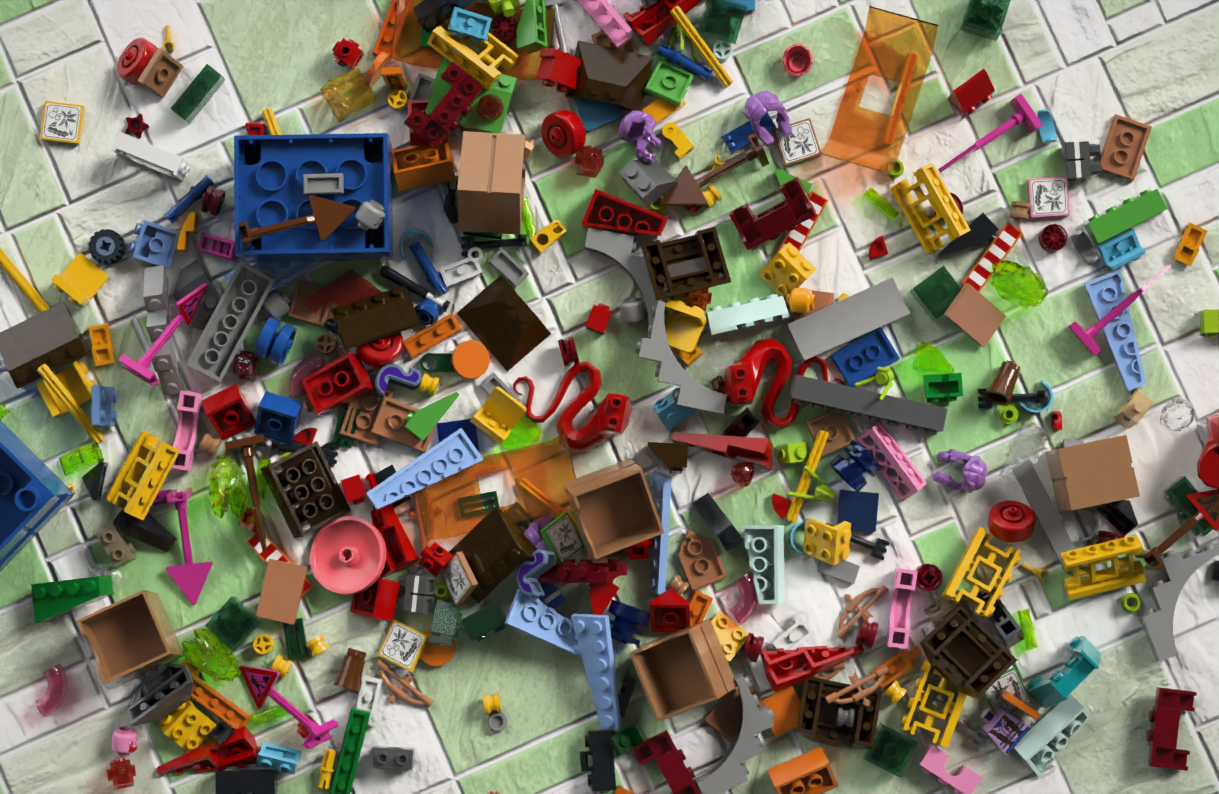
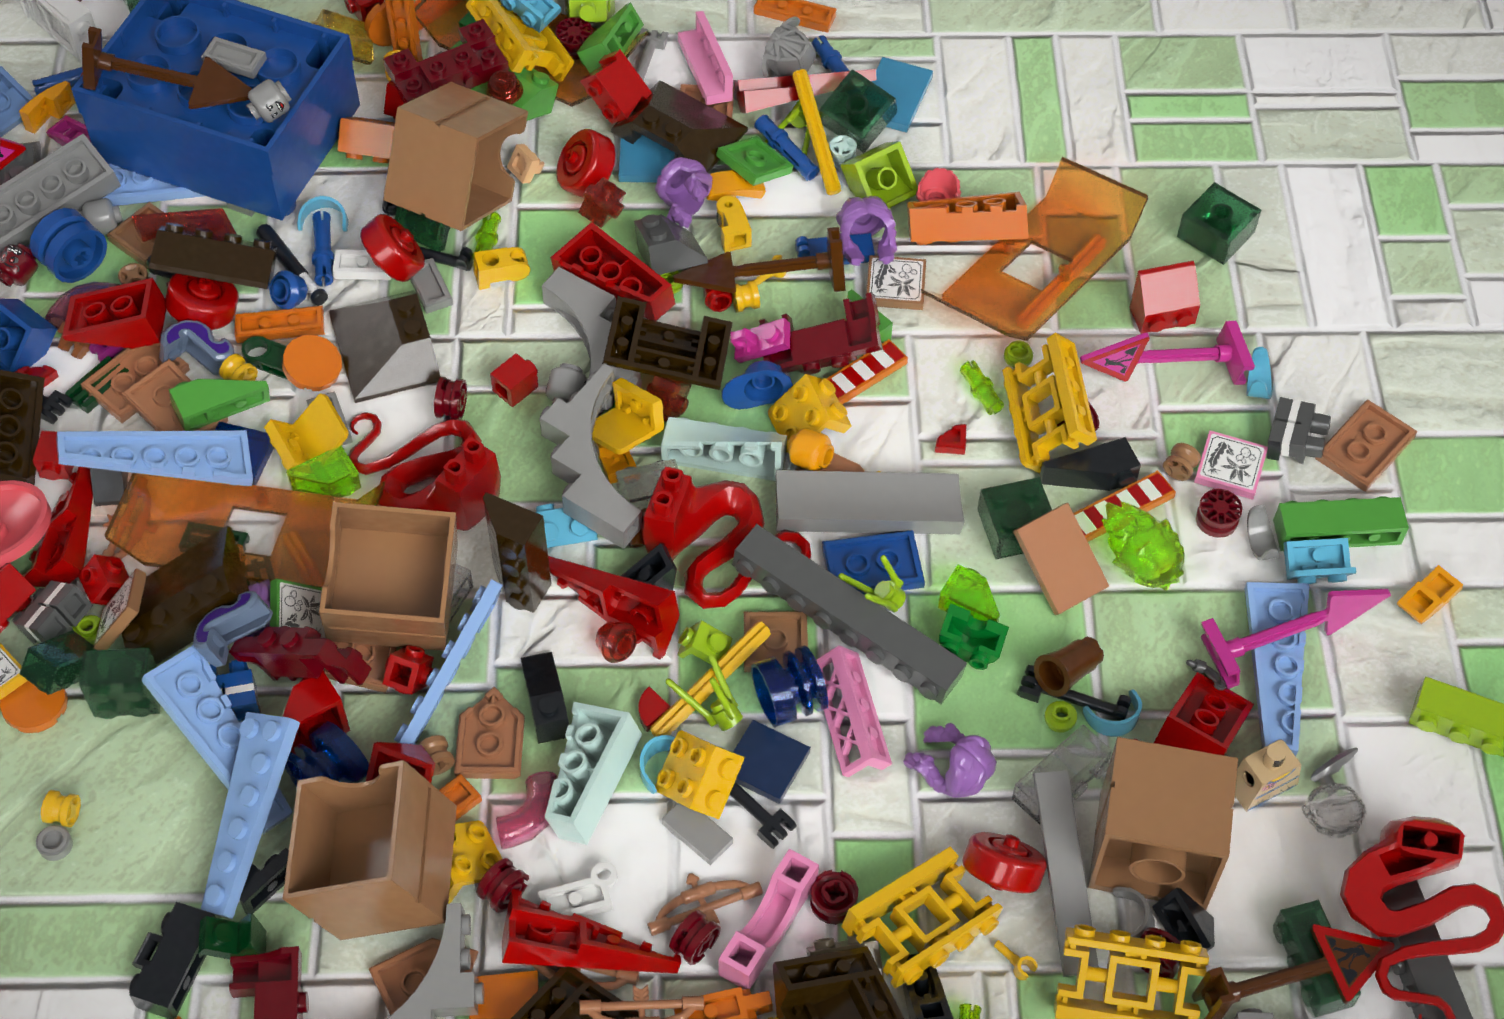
camera: 20 degrees right, 30 degrees down
none -> red wheel [360,214,425,282]
none -> blue piece [722,360,793,410]
none -> dark pink hinge [730,318,790,363]
none -> lime slope [840,141,918,208]
none -> orange wedge [907,192,1028,245]
none -> red slope [1154,672,1254,756]
none -> dark grey piece [1186,659,1226,691]
none -> flat silver bar [1311,747,1358,795]

